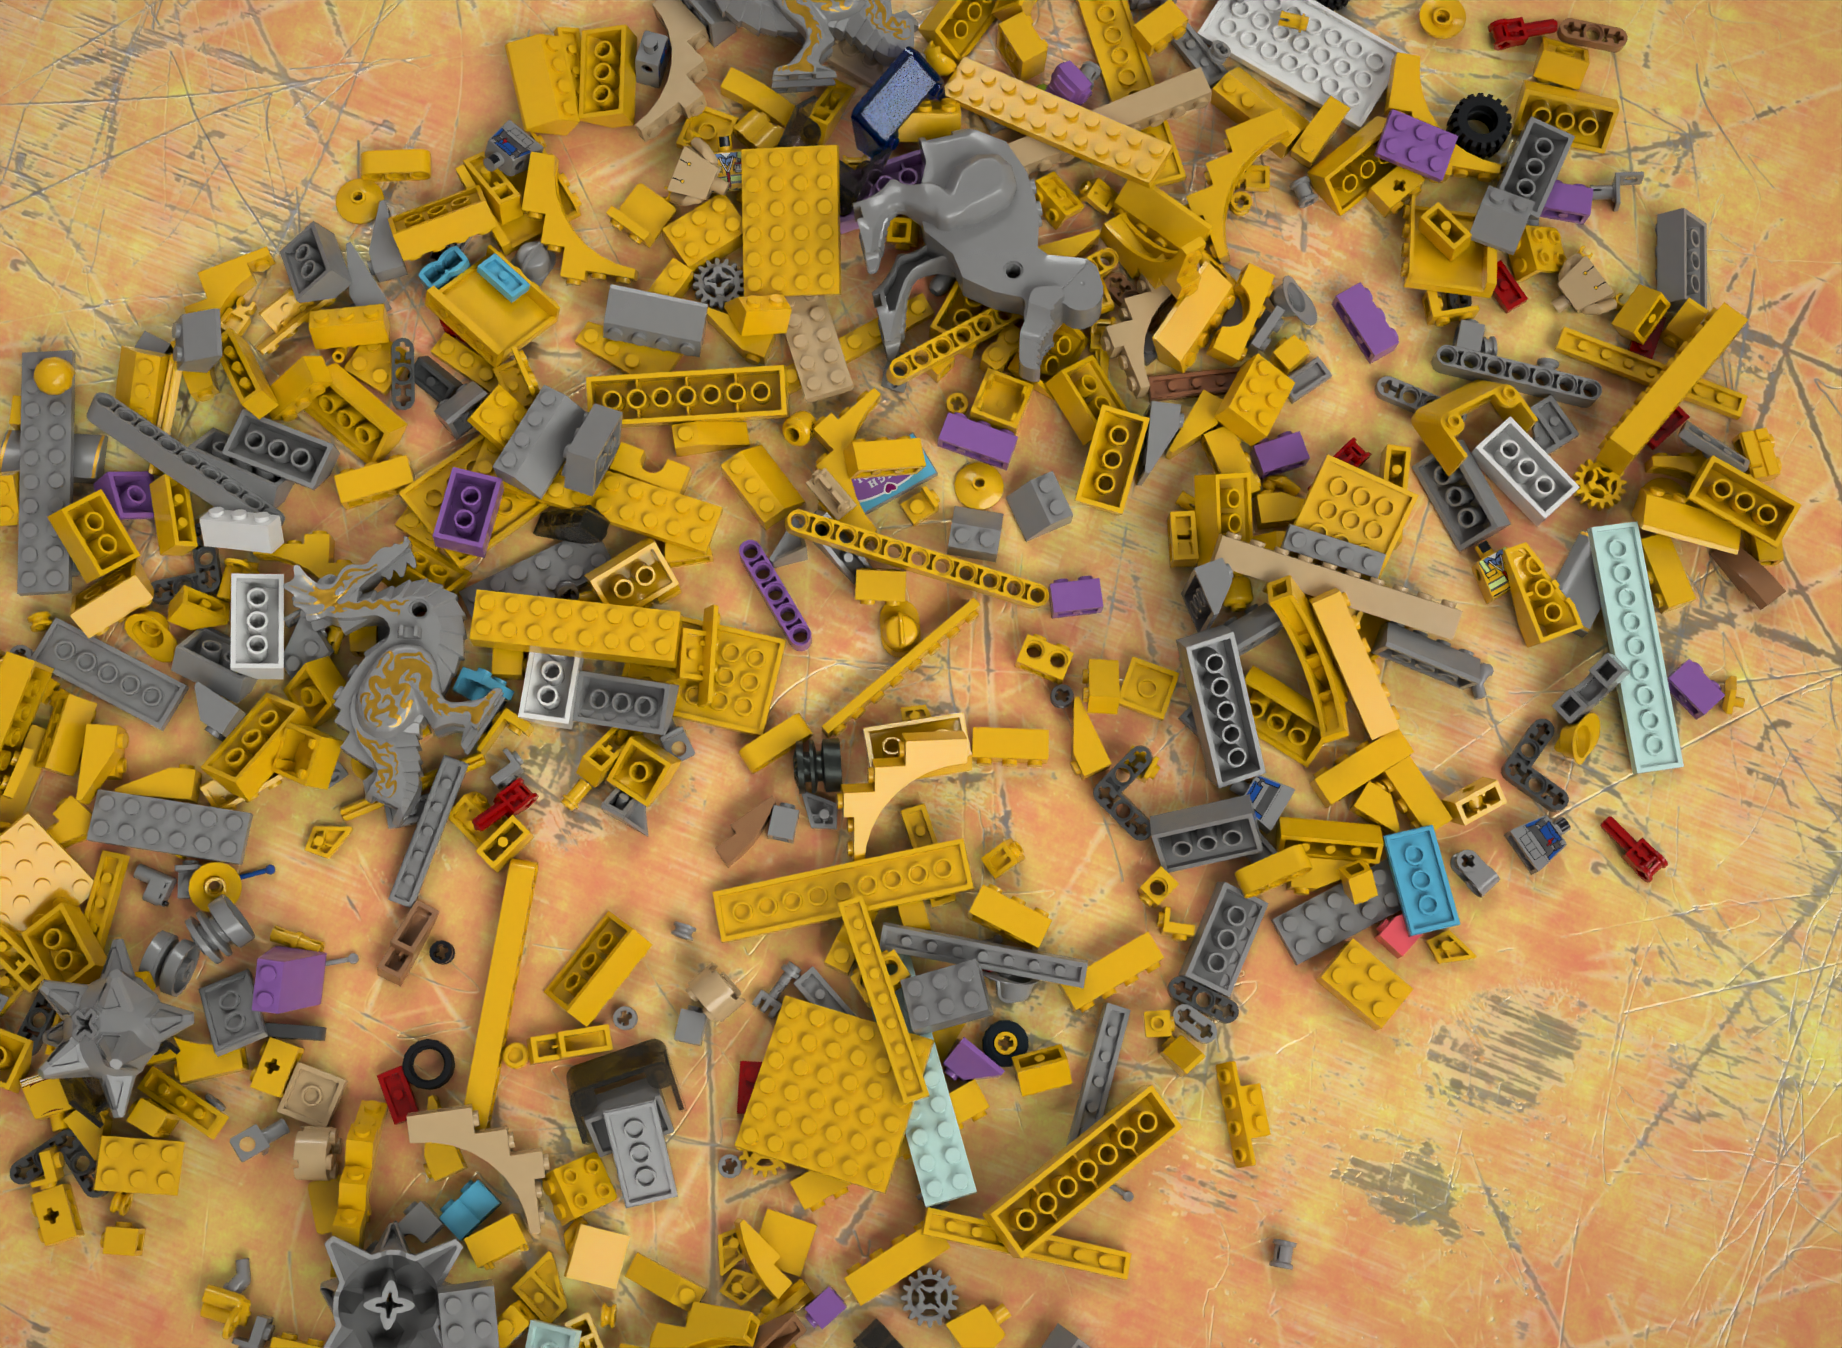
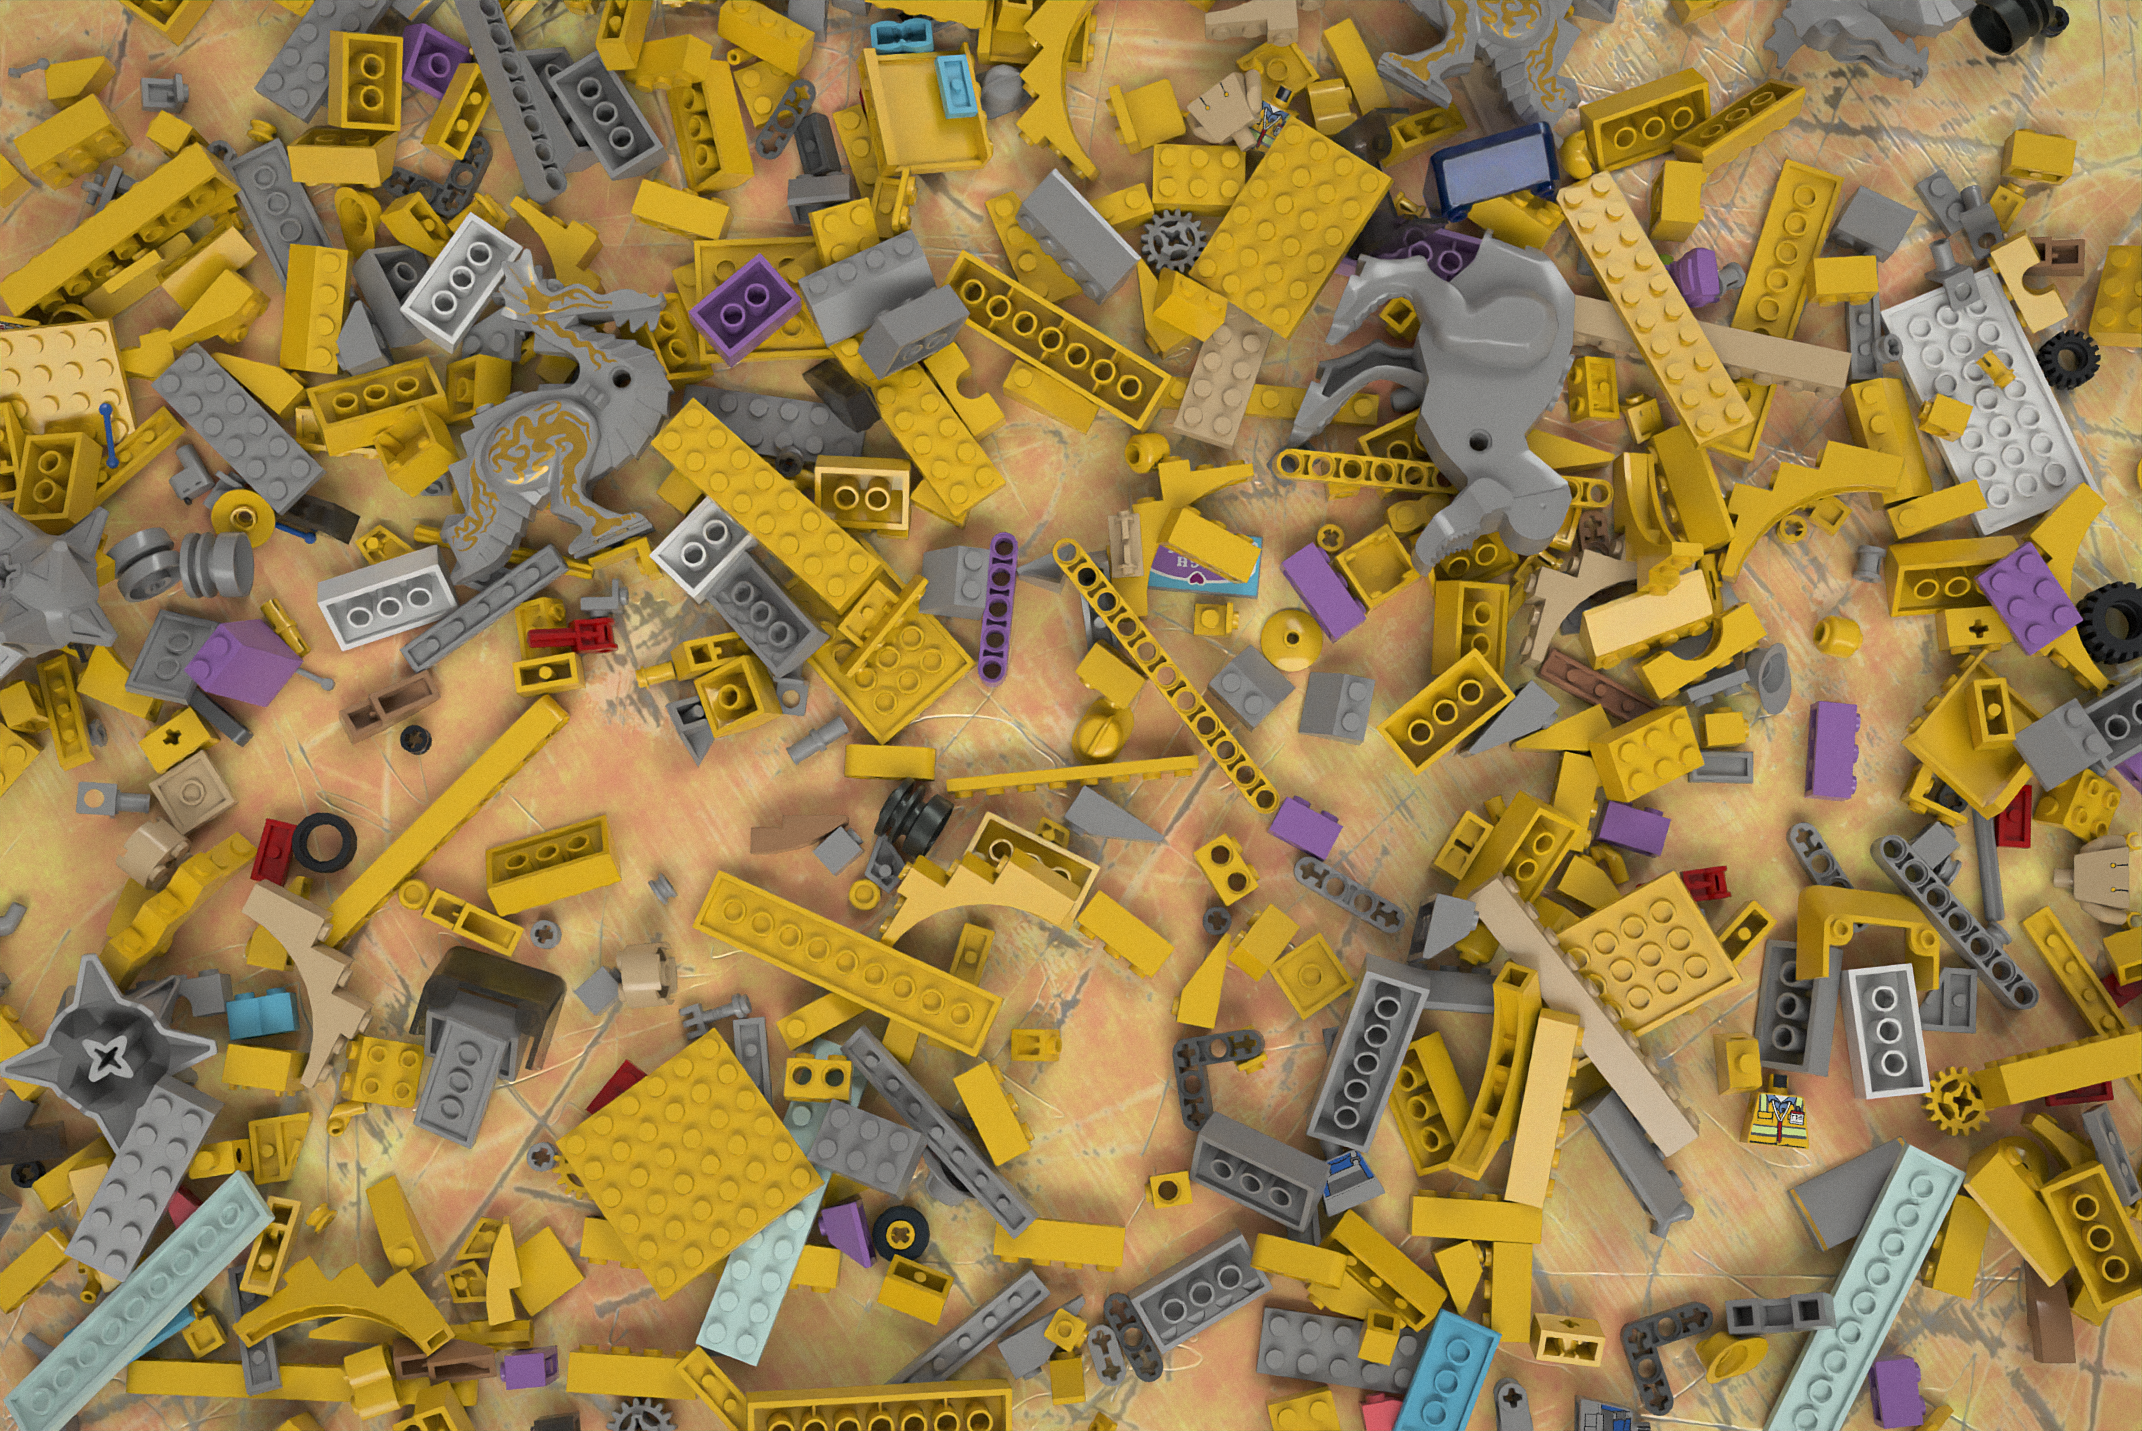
camera: 45 degrees right, 5 degrees up
white brick [199,507,284,554] -> none
medium azure bracket [453,667,514,701] -> none
yellow tile [564,1223,630,1289] -> none
yellow slope [720,444,805,531] -> none
yellow plate [837,895,930,1105] -> none
yellow bracket [1157,906,1195,942] -> none
light grey plate [1281,524,1386,578] -> none
yellow wedge [1502,542,1583,648] -> none
none -> blue hinge [99,403,119,469]
none -> clear smoke slope [273,494,361,545]
none -> yellow slope [279,244,354,375]
none -> white slope [317,544,460,651]
none -> light grey pin [786,716,849,765]
none -> yellow tile [849,878,881,911]
none -> light grey slope [918,546,990,620]
none -> light grey slope [997,1294,1086,1381]
none -> light grey slope [1064,785,1164,844]
none -> light grey beam [1293,857,1405,934]
none -> yellow torso [1713,1032,1762,1095]
none -> yellow head [1812,615,1863,659]
none -> yellow brick [1917,393,1973,442]
none -> light grey axle [1972,807,2005,921]

